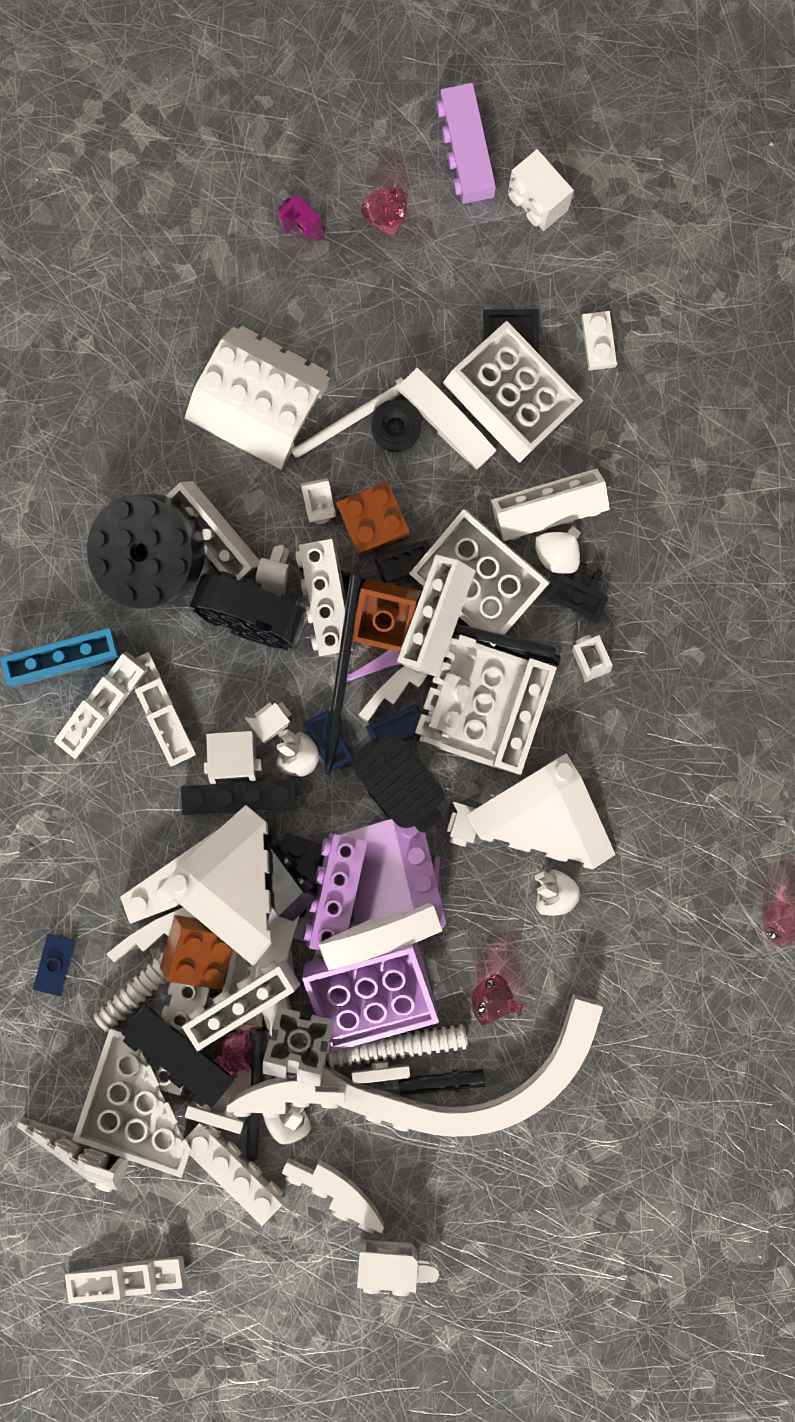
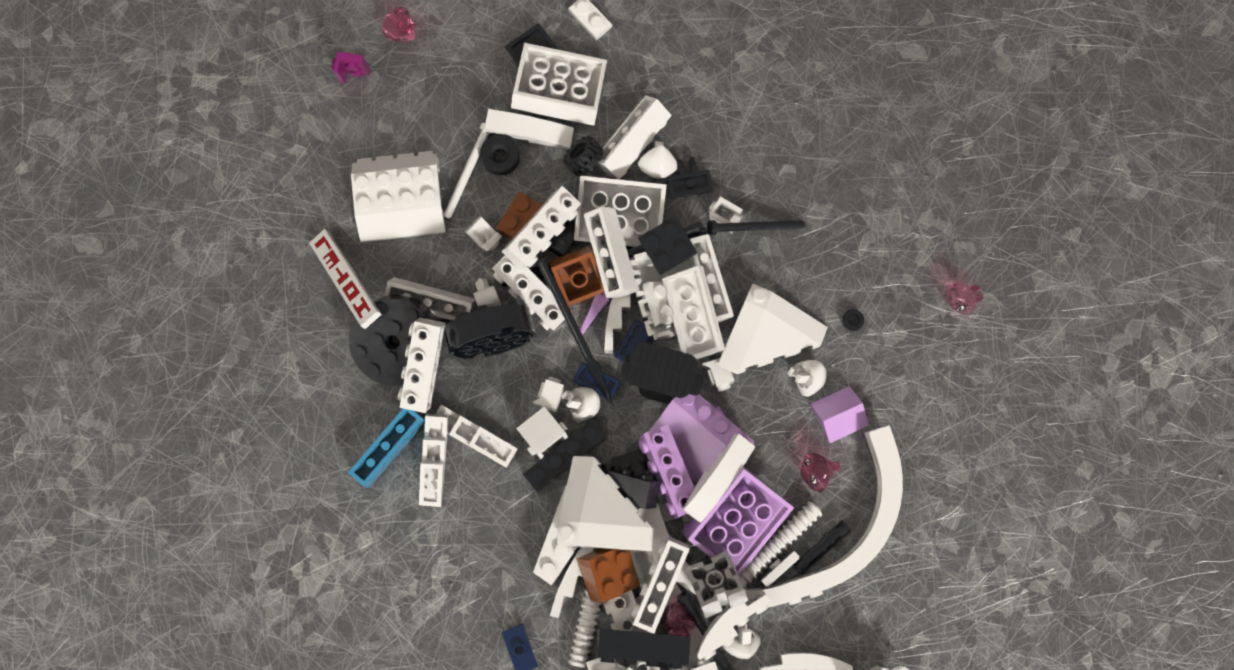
camera: 30 degrees left, 5 degrees down
none -> white tile [309,229,382,329]
none -> white brick [398,317,445,413]
none -> white brick [501,186,581,270]
none -> black tyre [563,136,604,176]
none -> black plate [638,215,698,276]
none -> white plate [662,265,725,359]
none -> black bar [707,220,805,236]
none -> lavender slope [810,386,869,444]
none -> black tile [842,309,864,332]

